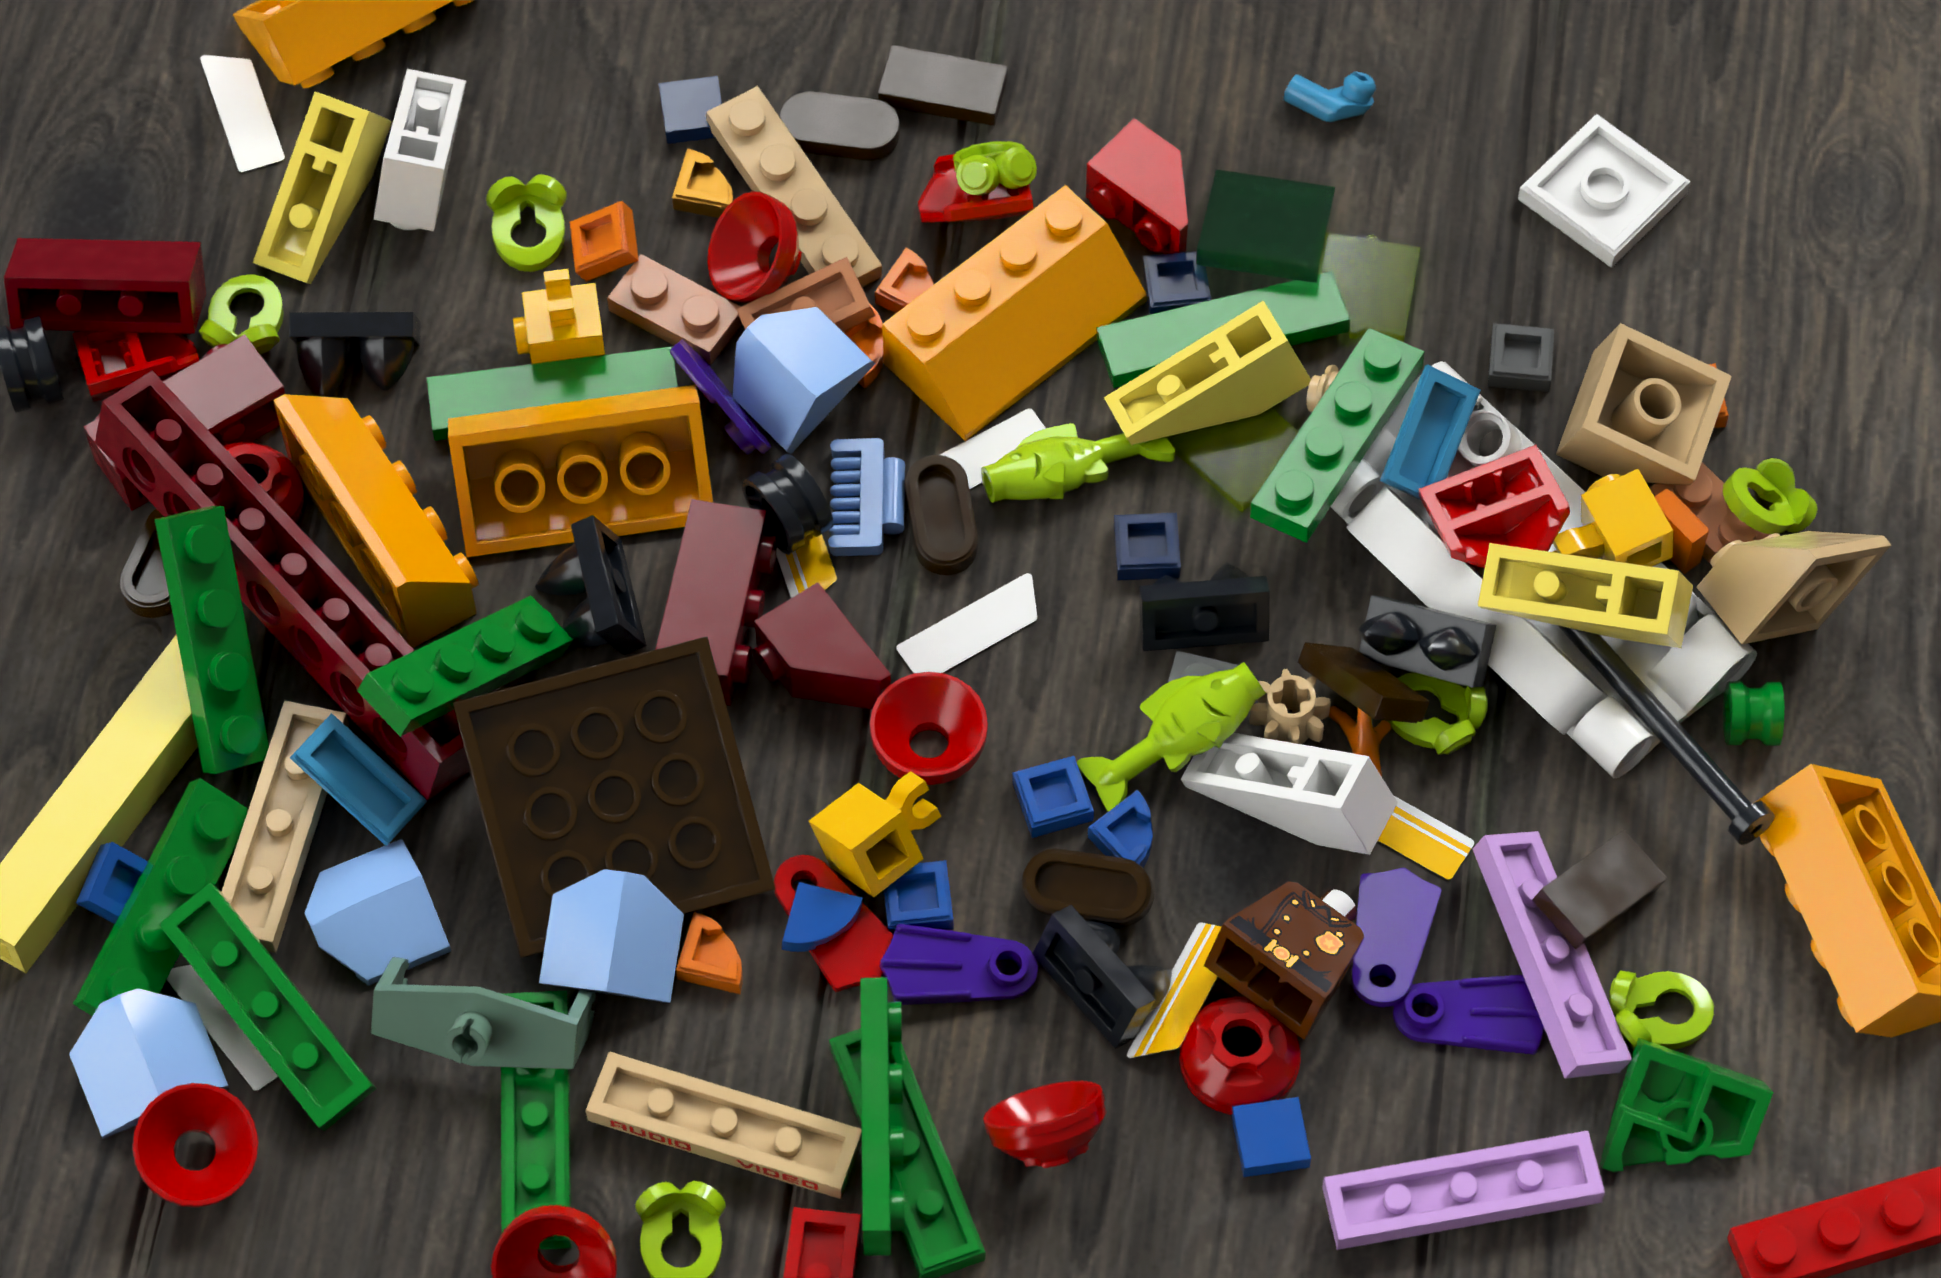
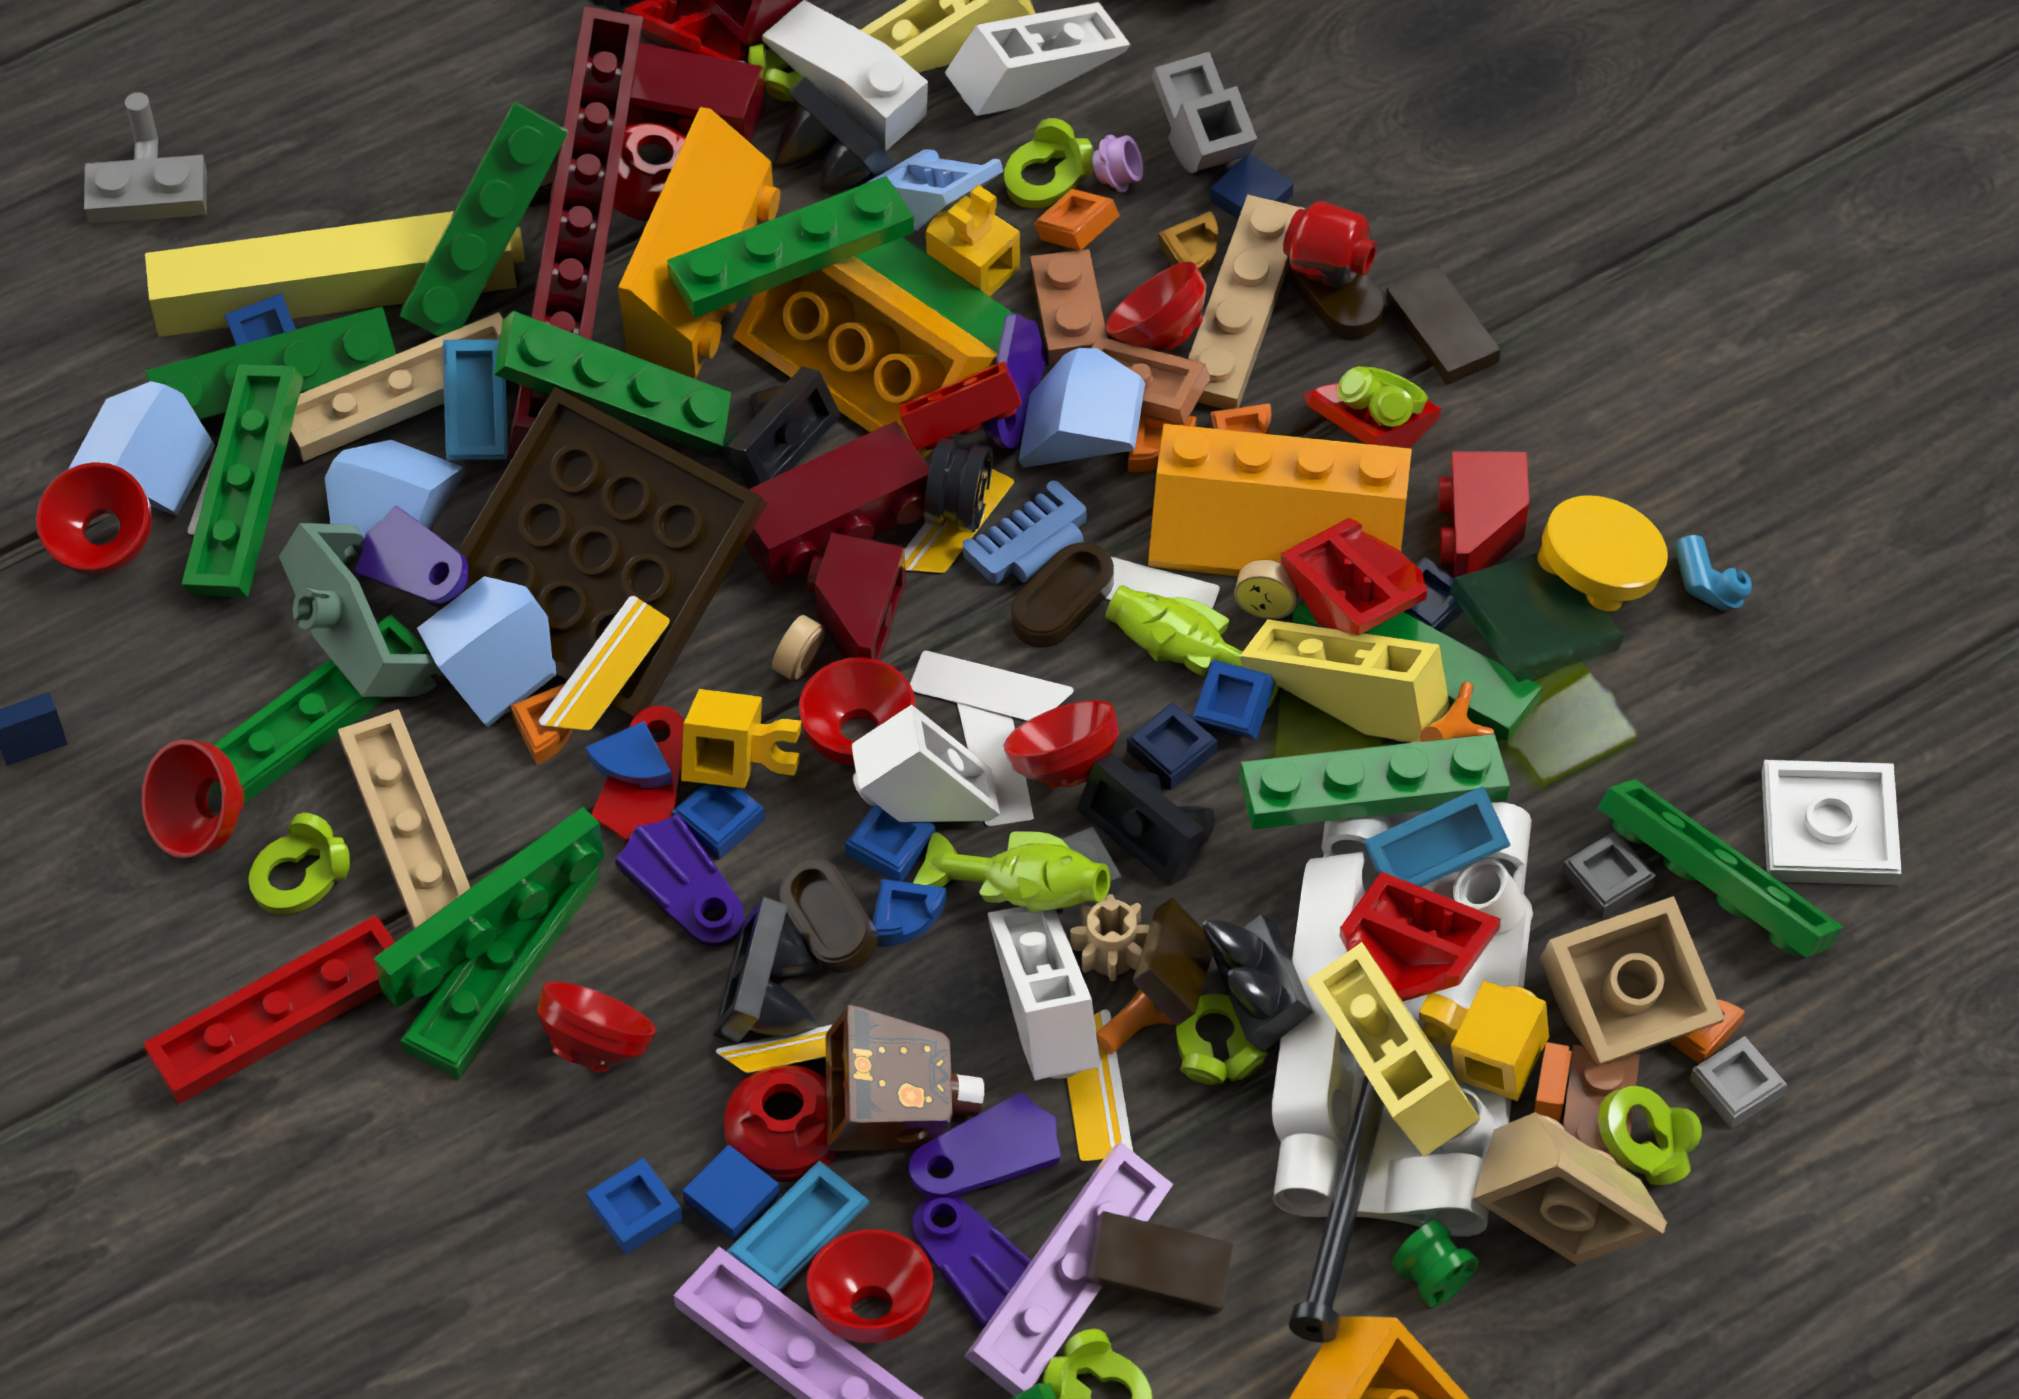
camera: 50 degrees right, 5 degrees down
none -> piece [355,506,468,604]
none -> yellow sticker [539,596,670,730]
none -> blue plate [586,1158,682,1255]
none -> green plate [667,176,914,318]
none -> dark azure tile [726,1161,869,1292]
none -> white slope [762,0,928,151]
none -> tan tile [772,615,825,681]
none -> red piece [807,1229,933,1343]
none -> white slope [851,705,1000,822]
none -> light blue slope [867,149,1003,232]
none -> red piece [899,360,1022,451]
none -> white sticker [957,703,1034,826]
none -> red piece [1003,700,1120,789]
none -> lavender plate [1093,135,1143,192]
none -> light grey brick [1151,52,1257,173]
none -> blue tile [1192,660,1276,741]
none -> tile [1234,560,1299,619]
none -> red slope [1281,518,1427,636]
none -> red head [1283,201,1377,288]
none -> orange bar [1420,682,1494,742]
none -> yellow tile [1537,495,1668,612]
none -> green plate [1597,779,1843,958]
none -> light grey tile [1690,1036,1787,1129]

